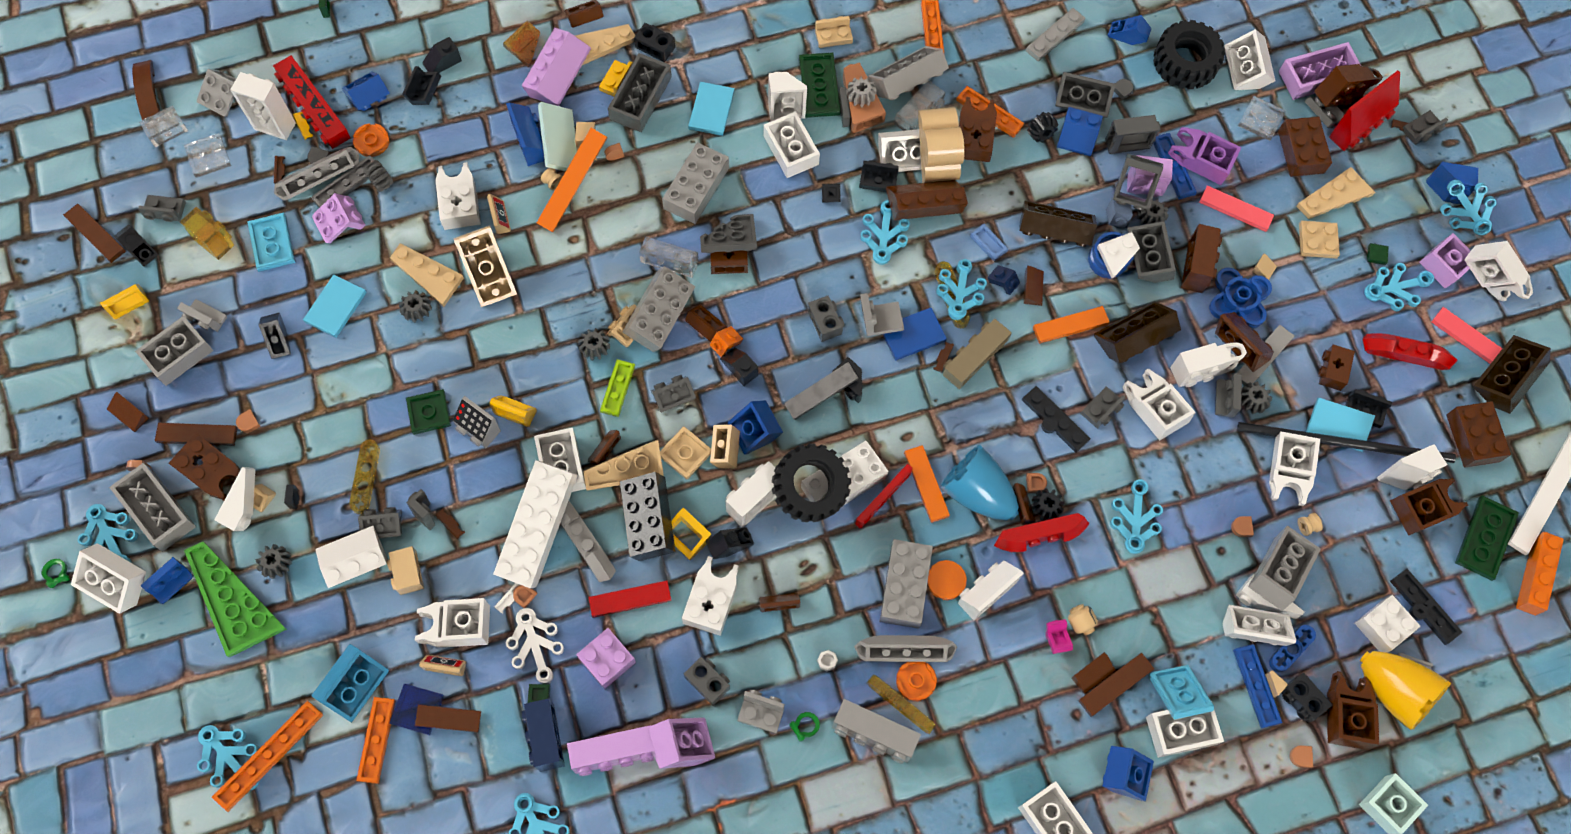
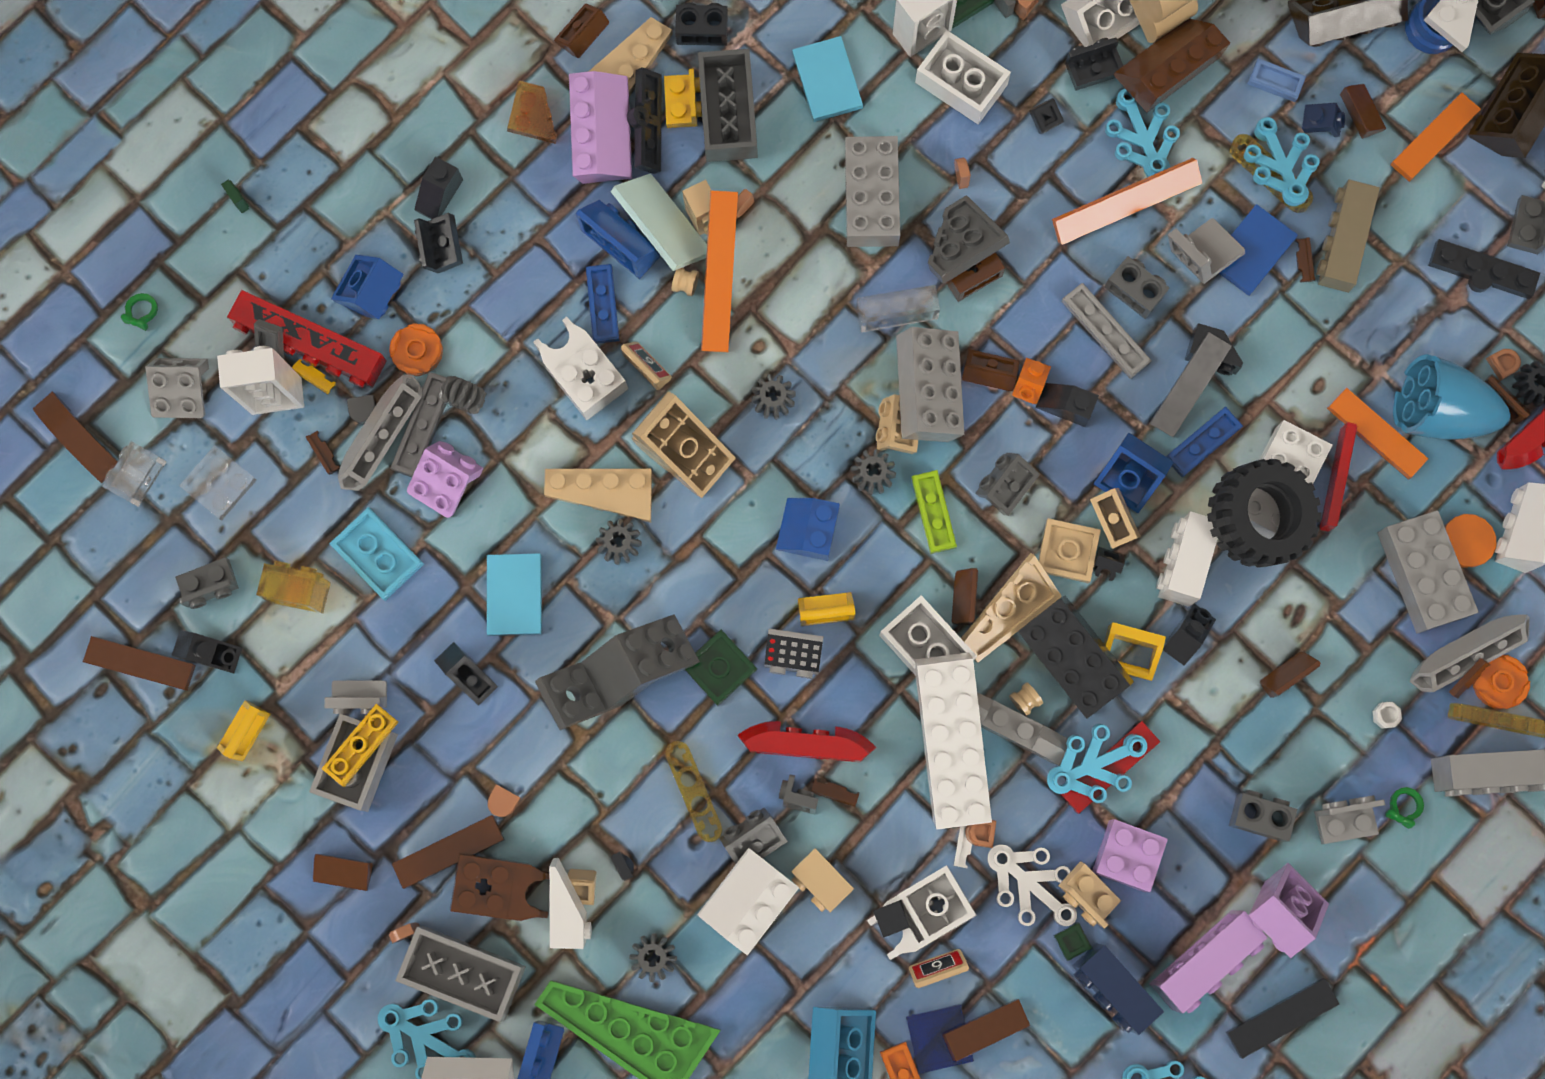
camera: 20 degrees left, 10 degrees up
white brick [682,556,739,636] -> none
none -> green piece [121,293,158,331]
none -> dark grey tile [254,319,284,359]
none -> yellow tile [322,704,399,787]
none -> dark grey bracket [535,614,700,730]
none -> blue tile [586,264,620,344]
none -> black hinge [627,67,662,174]
none -> red brick [737,721,876,762]
none -> dark grey gear [751,374,796,420]
none -> blue slope [776,498,840,561]
none -> black tile [873,901,910,938]
none -> nougat tile [954,157,971,189]
none -> tan wheel [1009,682,1043,717]
none -> medium azure plant [1047,724,1147,803]
none -> tile [1052,158,1202,245]
none -> tan bracket [1058,861,1121,929]
none -> light grey tile [1061,283,1152,379]
none -> black tile [1095,547,1125,581]
none -> blue tile [1166,406,1243,478]
none -> black tile [1226,978,1339,1059]
none -> reddish brown piece [1449,658,1490,699]

